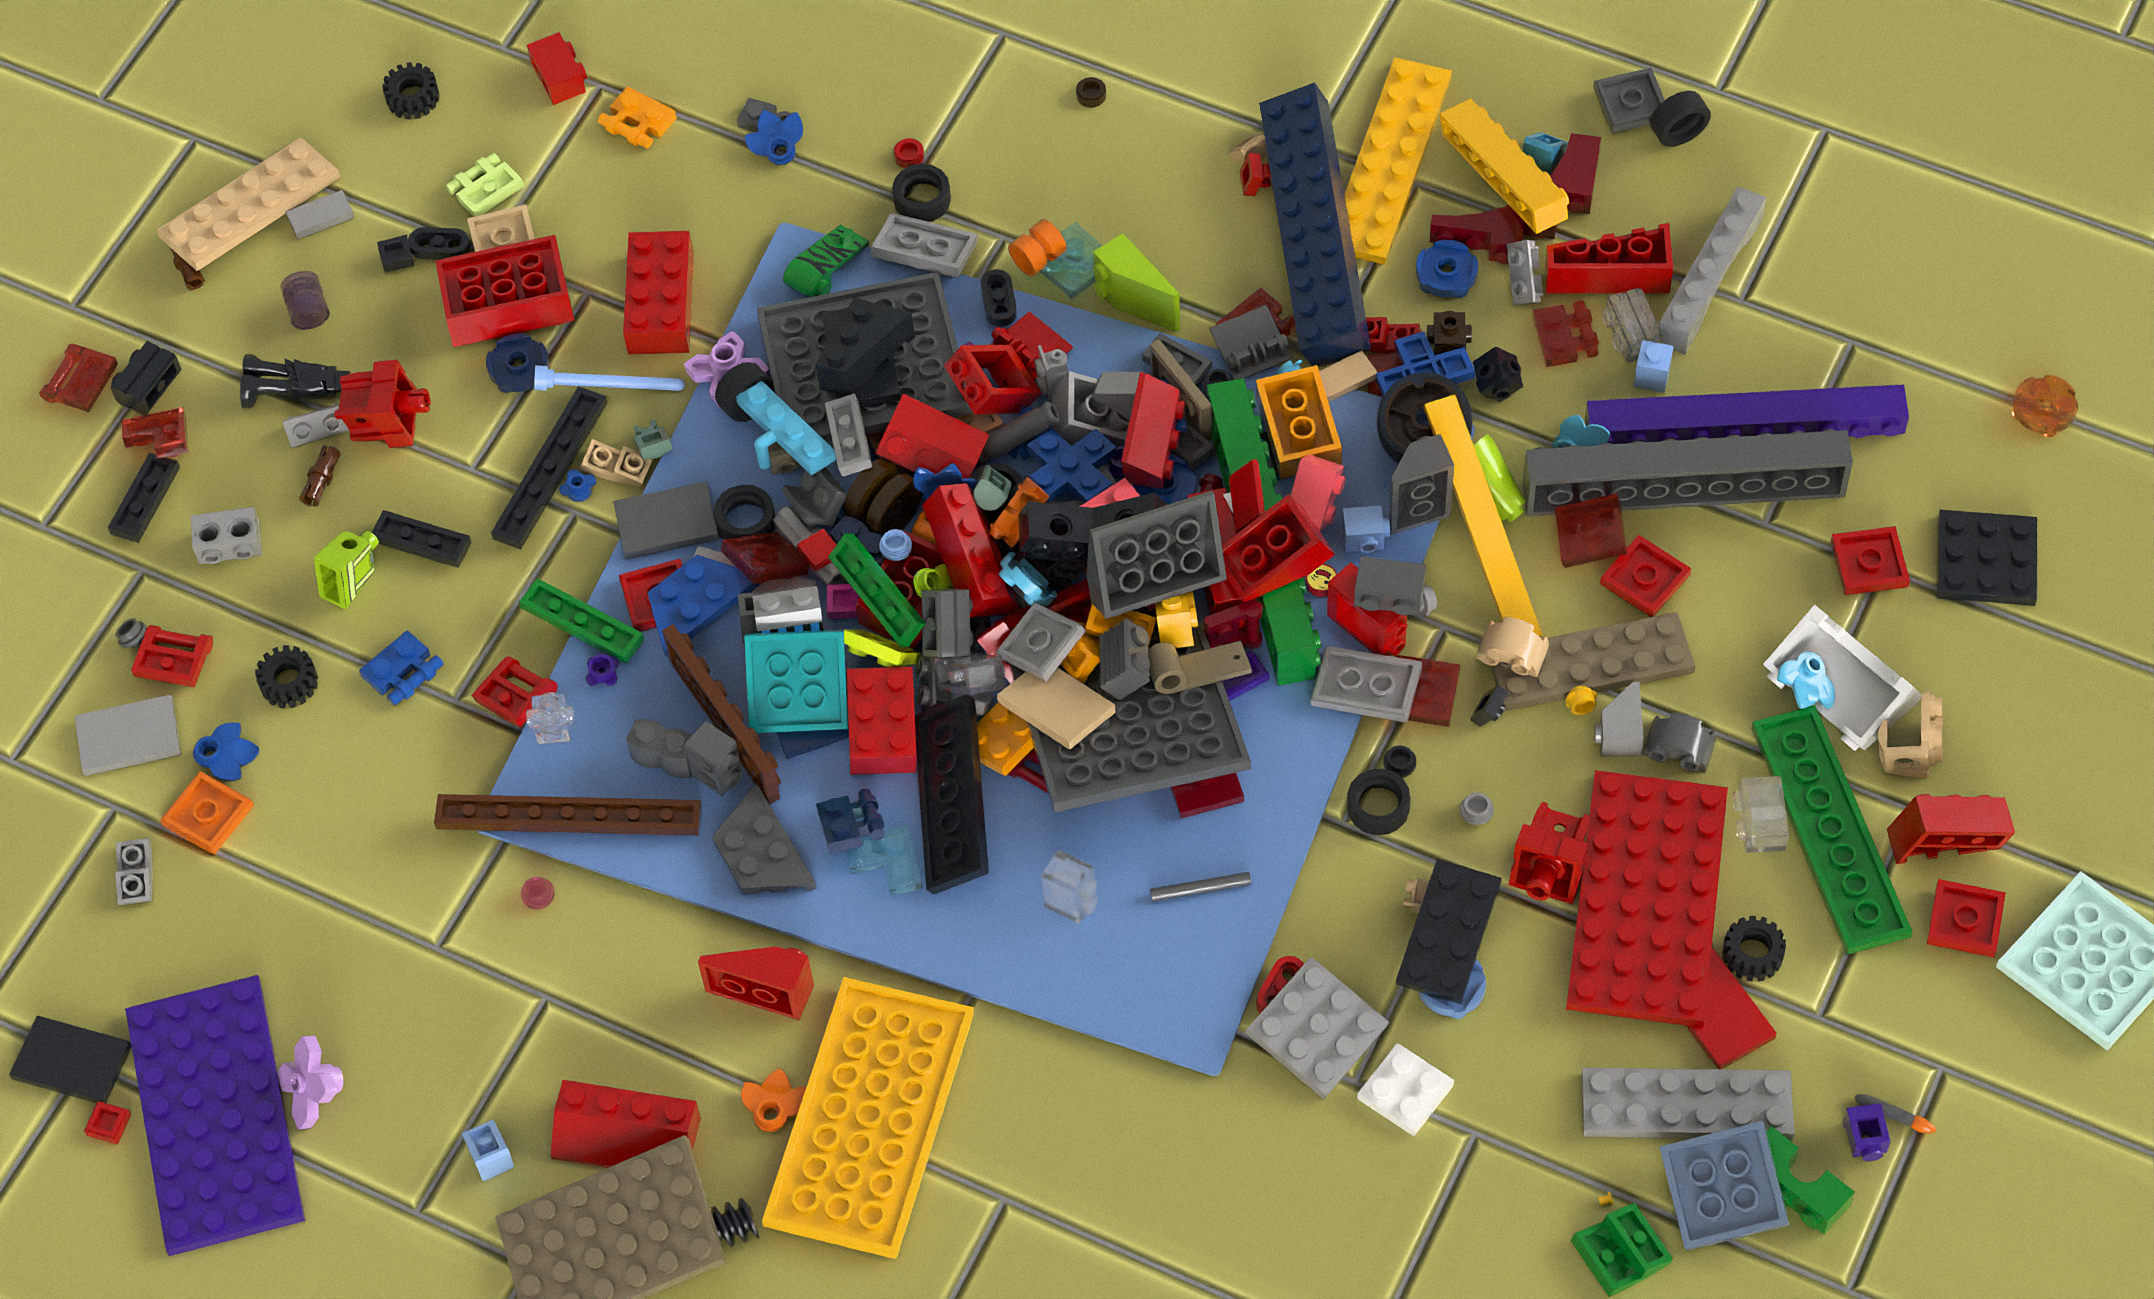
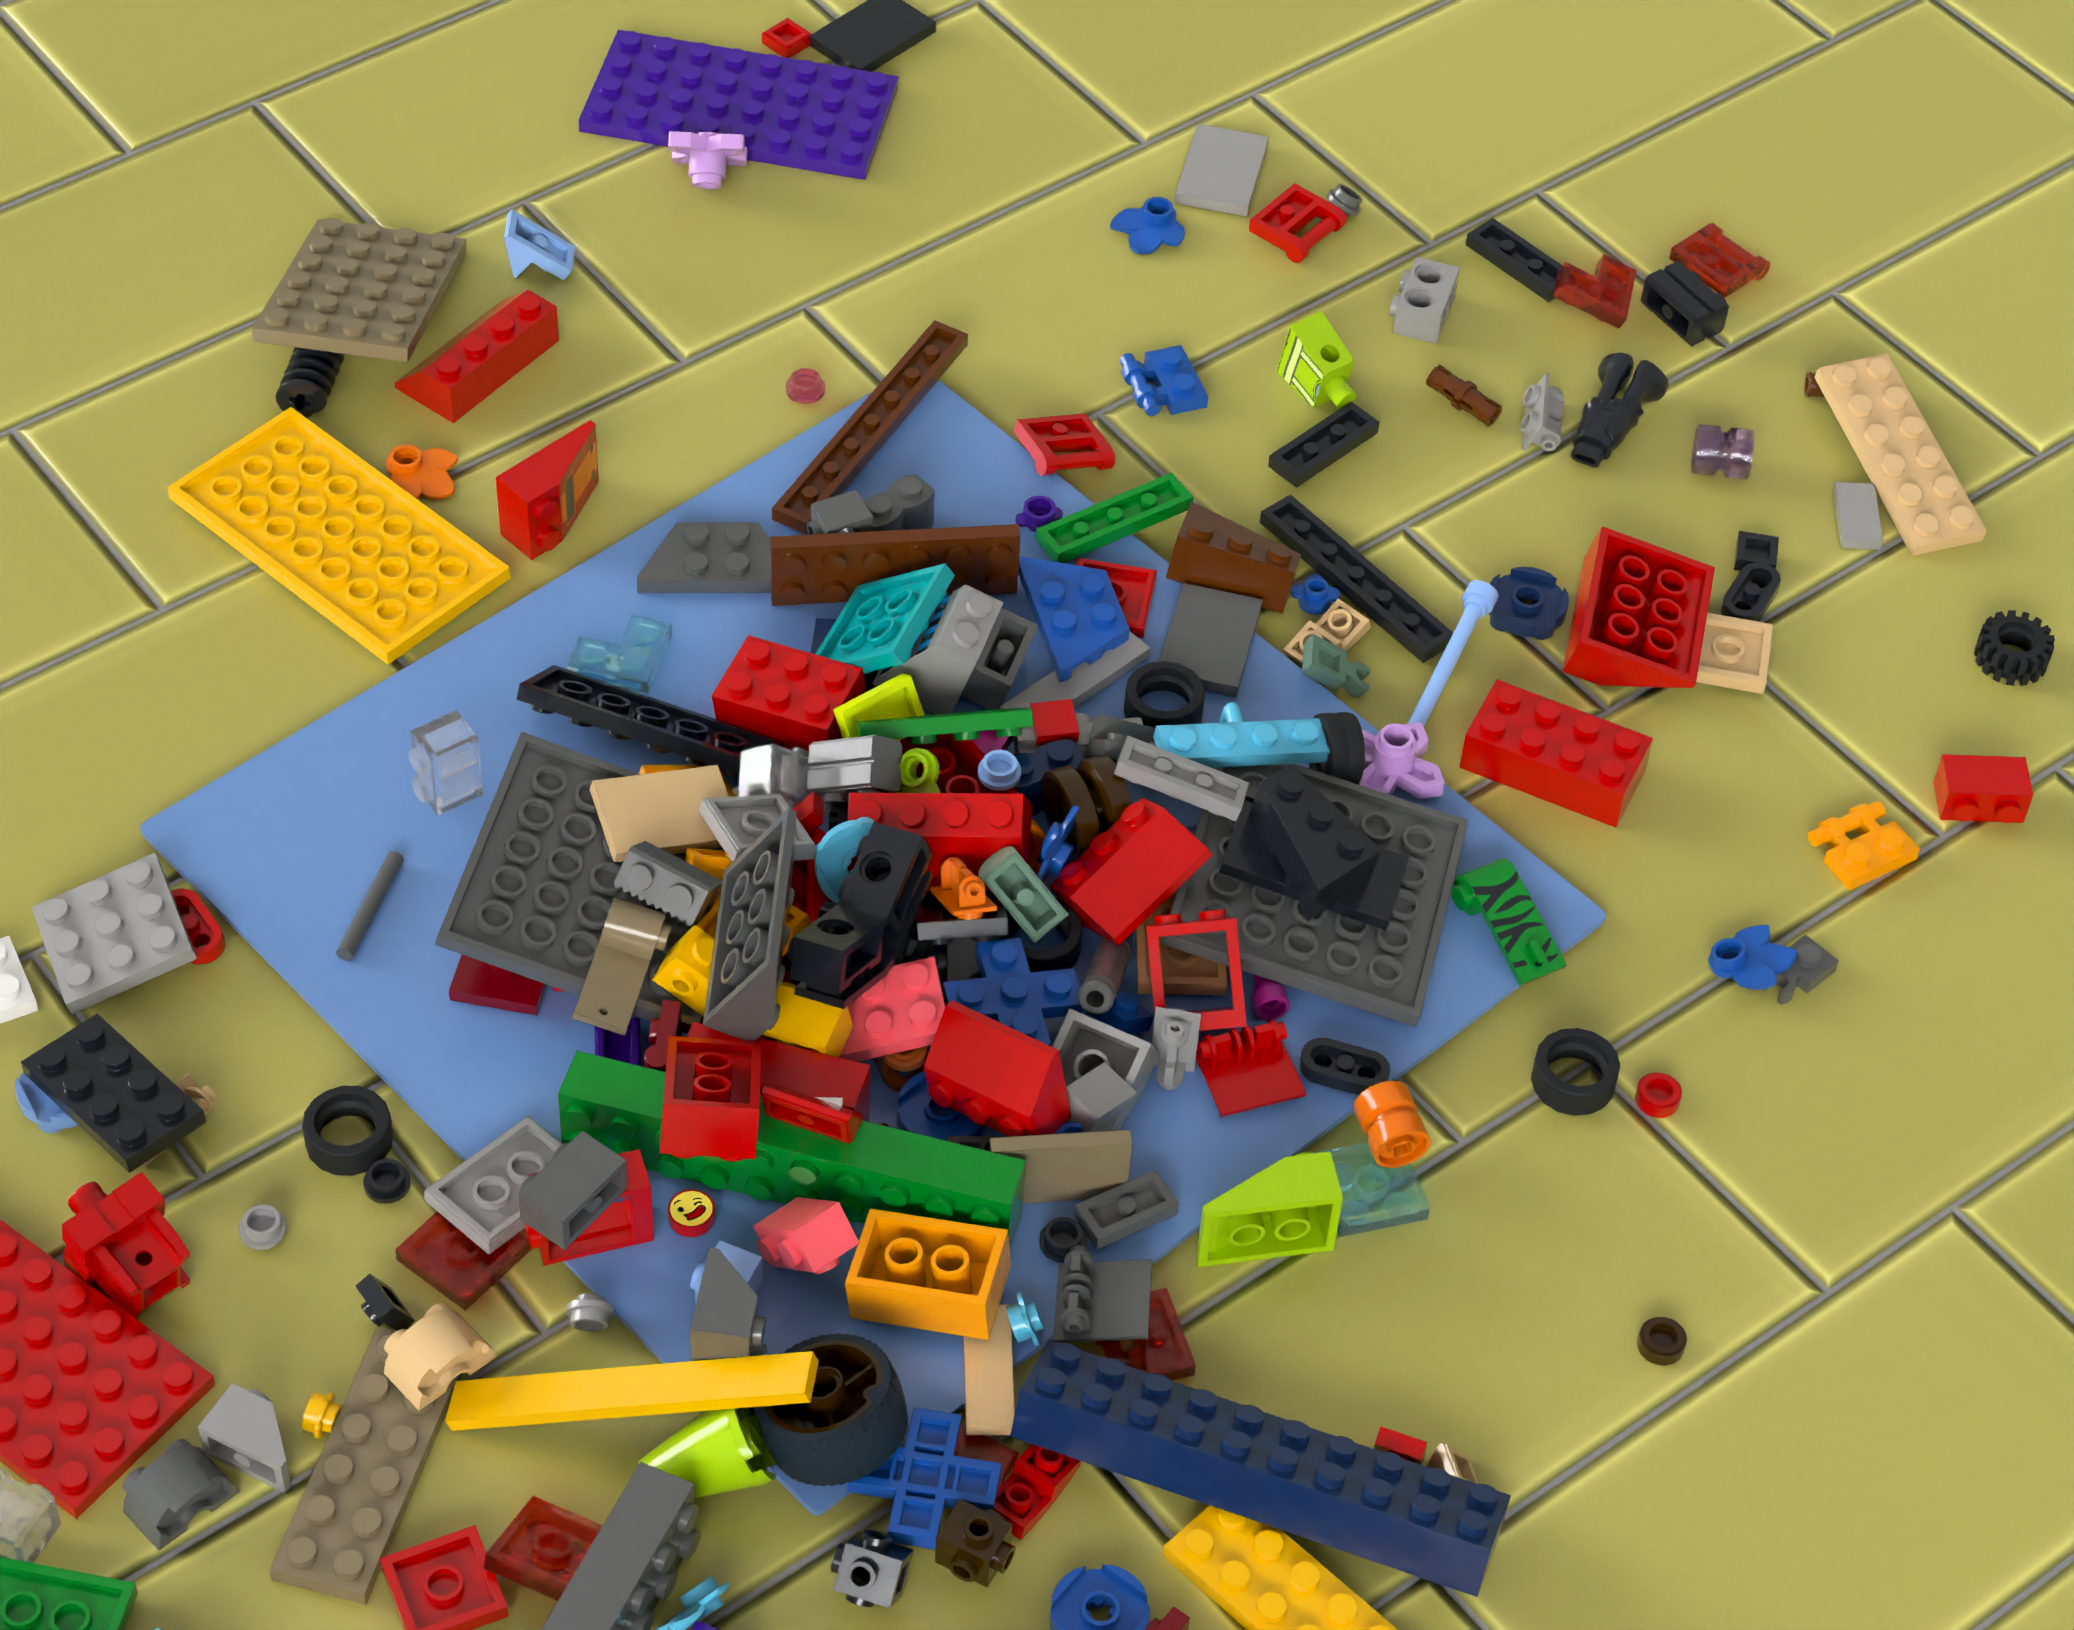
camera: 110 degrees right, 10 degrees down
light grey slope [115,838,153,906] -> none
orange tile [160,771,254,855] -> none
black tyre [255,645,318,708] -> none
red piece [334,359,431,448] -> none
yellowish green plate [445,153,524,217] -> none
clear brick [526,692,575,744] -> none
clear red plate [721,532,809,583] -> none
dark blue plate [816,789,884,854] -> none
light grey plate [871,213,978,278] -> none
none -> reddish brown wedge [1166,501,1301,614]

